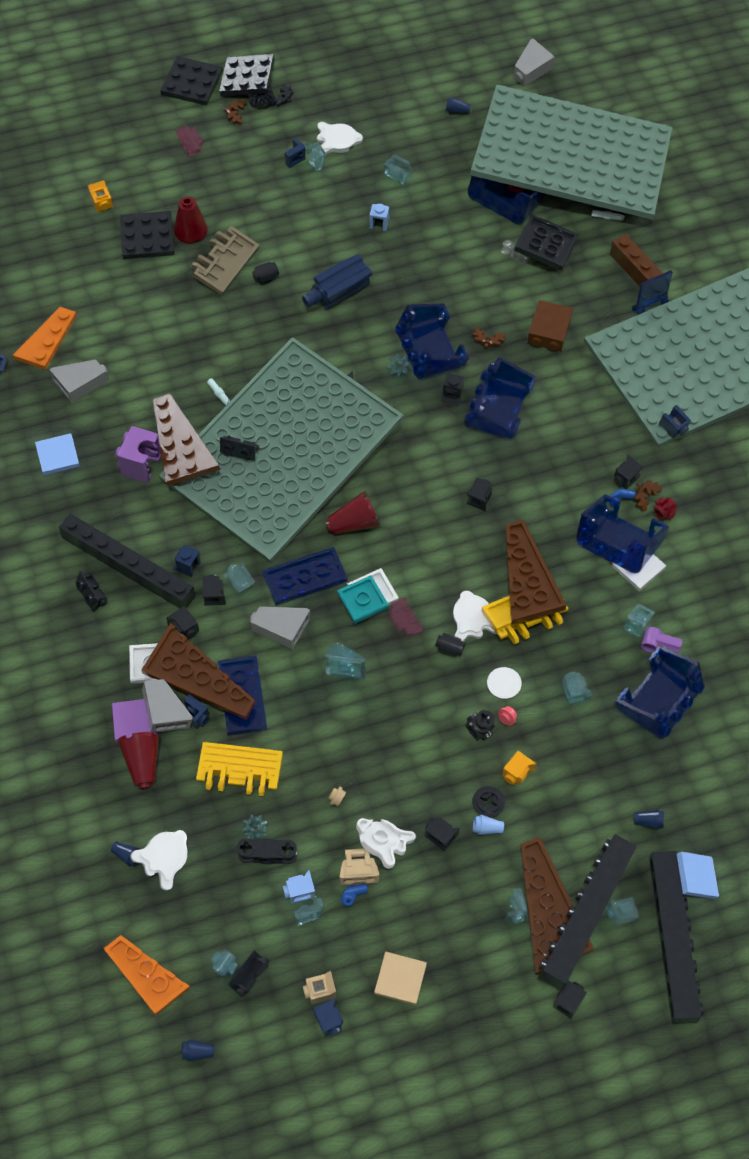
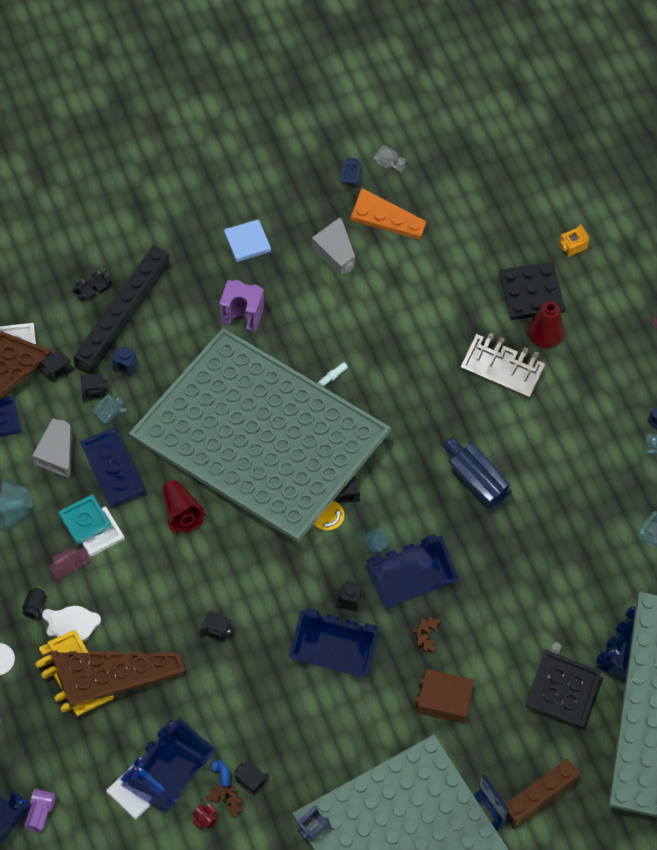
camera: 85 degrees right, 0 degrees up
wing [153,394,221,486] -> none
black hinge [220,435,259,461] -> none
black brick [252,262,279,284] -> none
light blue window [370,204,390,231] -> none
clear light blue bracket [623,603,655,637] -> none

